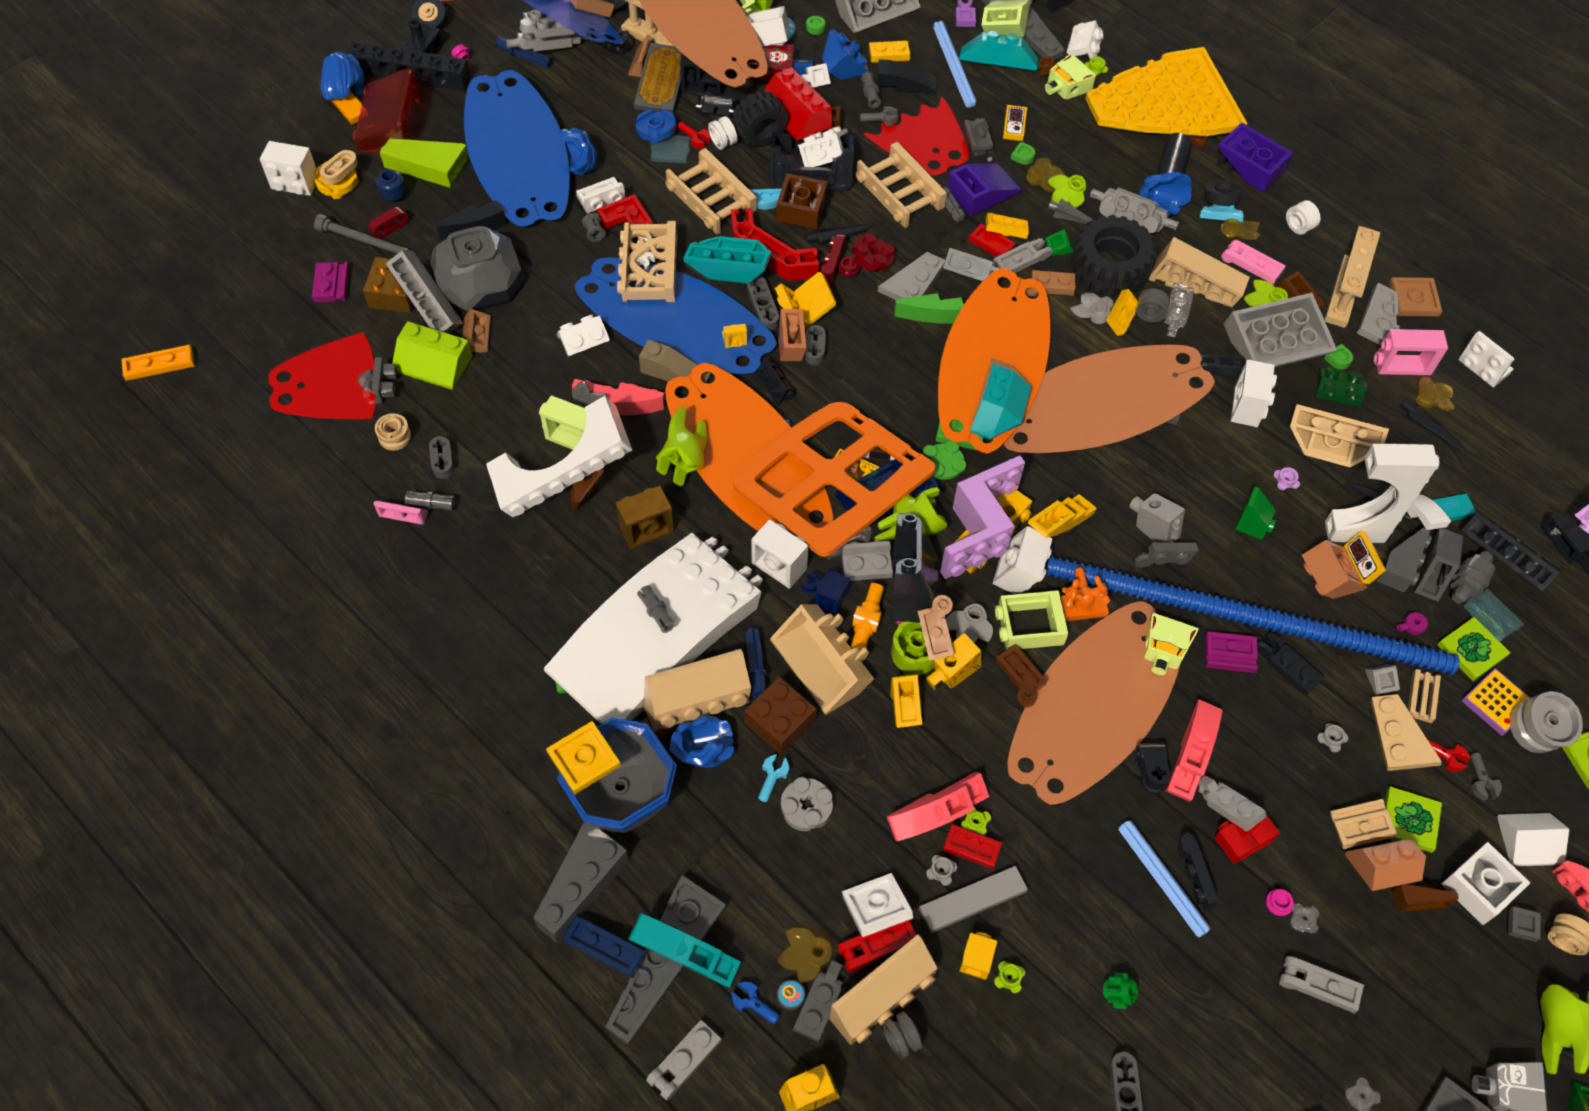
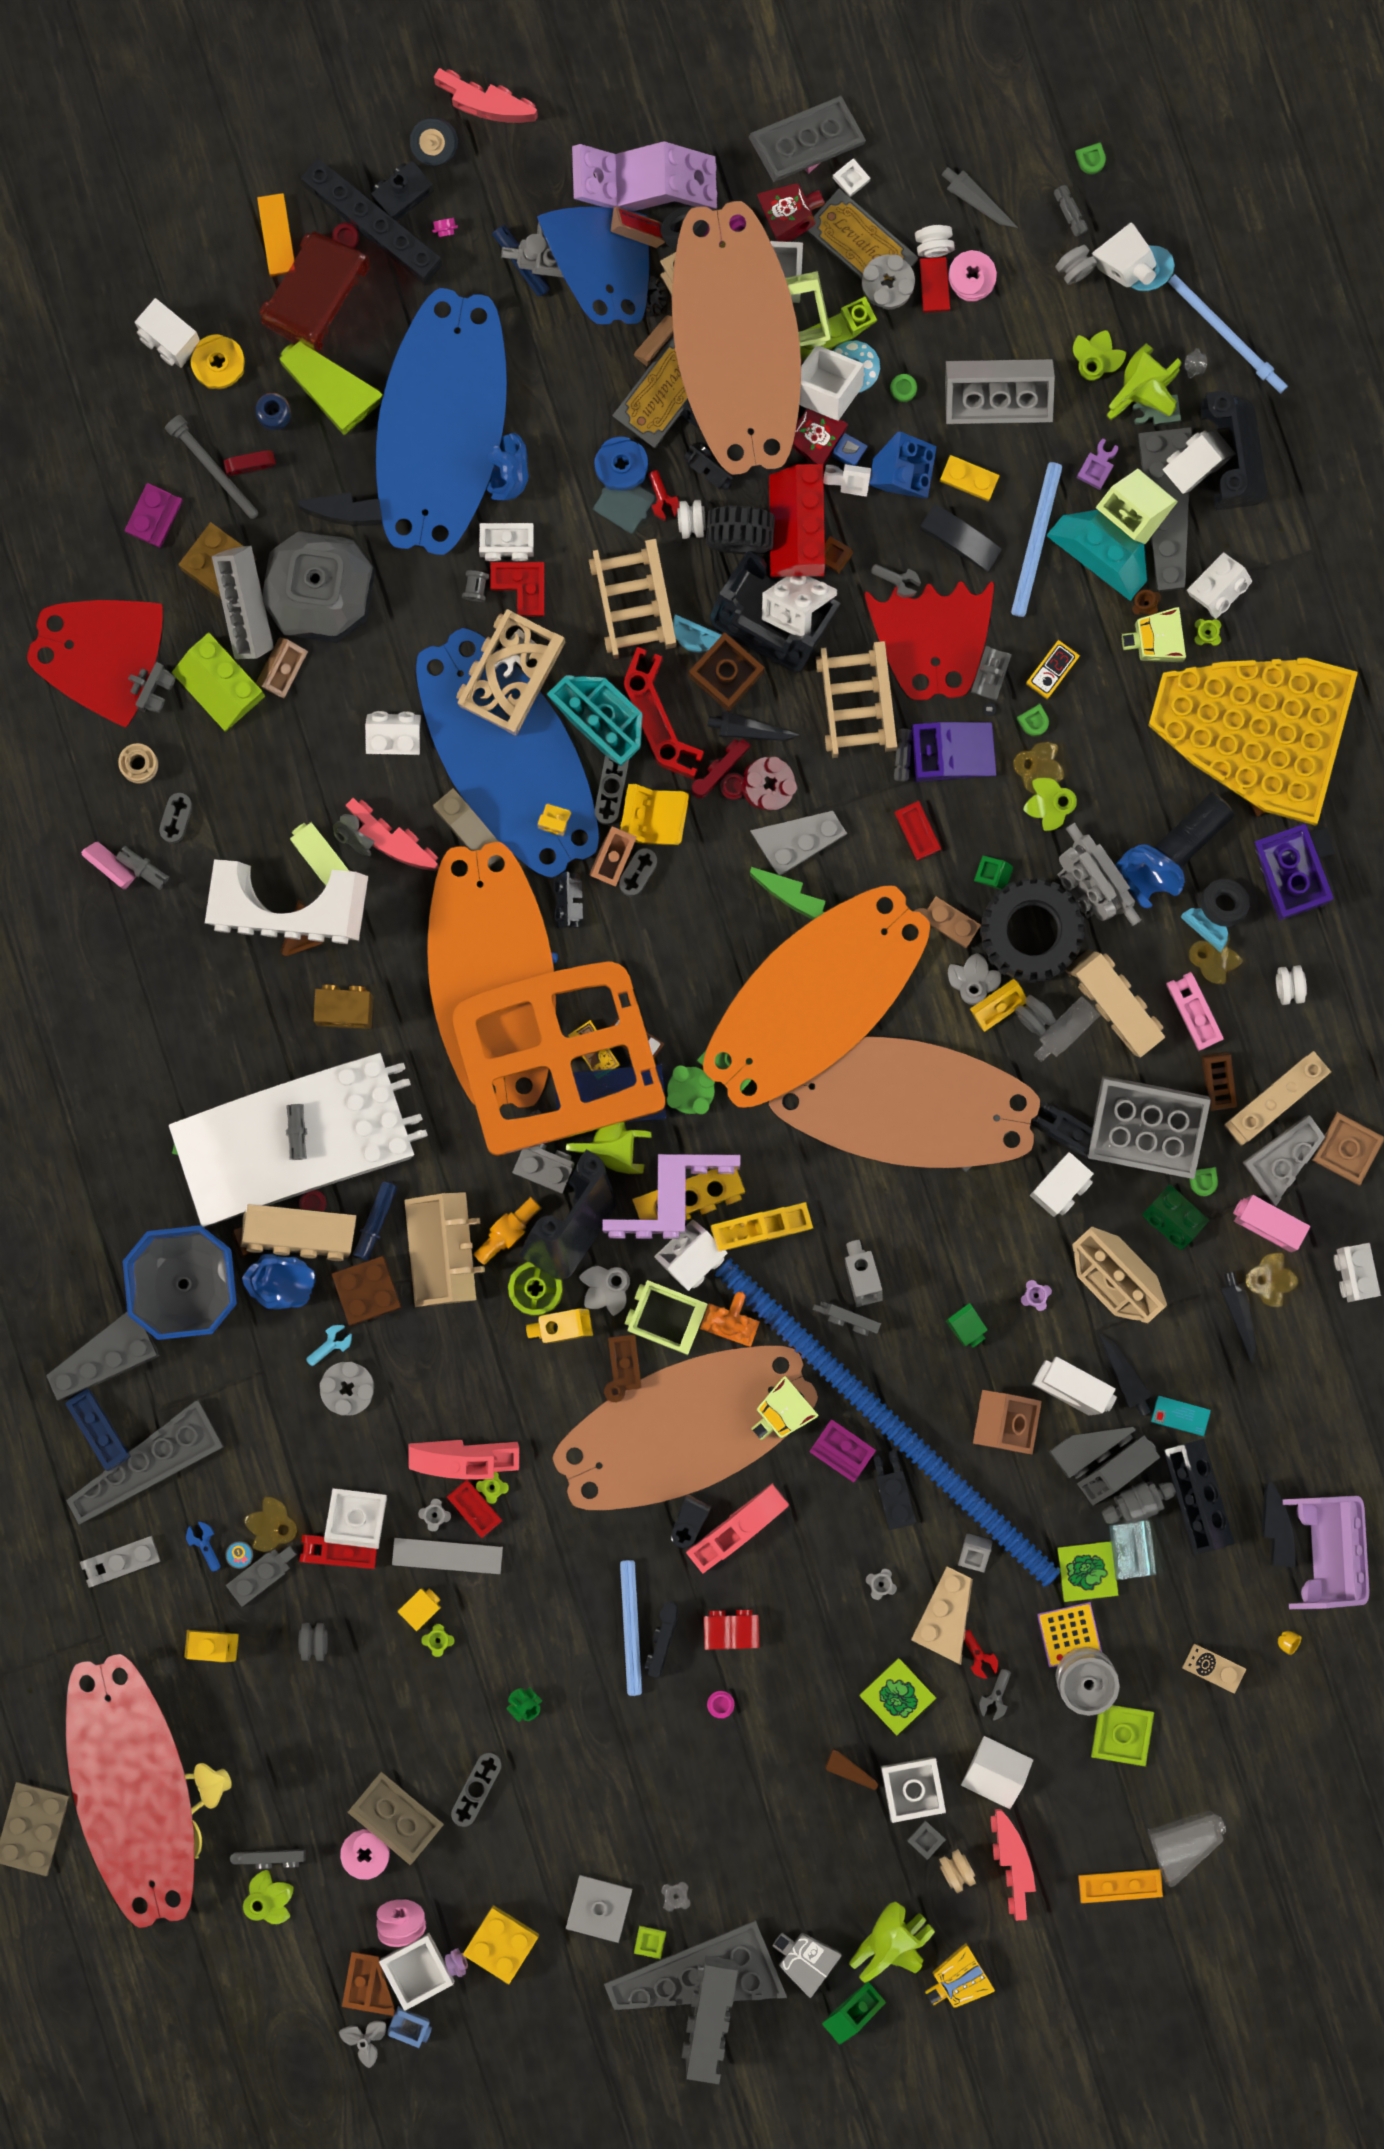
camera: 30 degrees right, 25 degrees up
tan plate [320,150,358,184] -> none
blue hair [321,52,364,100] -> none
yellow plate [546,721,621,795] -> none
teal slope [628,913,741,988] -> none
lime piece [656,406,707,486] -> none
white brick [751,519,808,589] -> none
clear blue brick [802,569,850,613] -> none
tan slope [829,935,937,1045] -> none
dark grey pin [861,72,881,108] -> none
yellow slope [890,674,922,728] -> none
hinge [918,595,955,660] -> none
hinge [943,247,1001,282] -> none
teal wedge [969,358,1032,440] -> none
yellow plate [986,213,1029,239] -> none
light grey hinge [993,238,1053,278] -> none
dark grey piece [1048,198,1093,224] -> none
light grey hinge [1198,776,1266,832] -> none
lime plate [1244,280,1288,307] -> none
light grey plate [1279,956,1364,1013] -> none
clear plate [1291,903,1319,933] -> none
tan plate [1330,799,1397,849] -> none
tile [1344,531,1386,584] -> none
nougat slope [1345,839,1426,891] -> none
magenta piece [1396,612,1428,635] -> none
white slope [1407,495,1451,530] -> none
tan tile [1407,669,1441,723] -> none

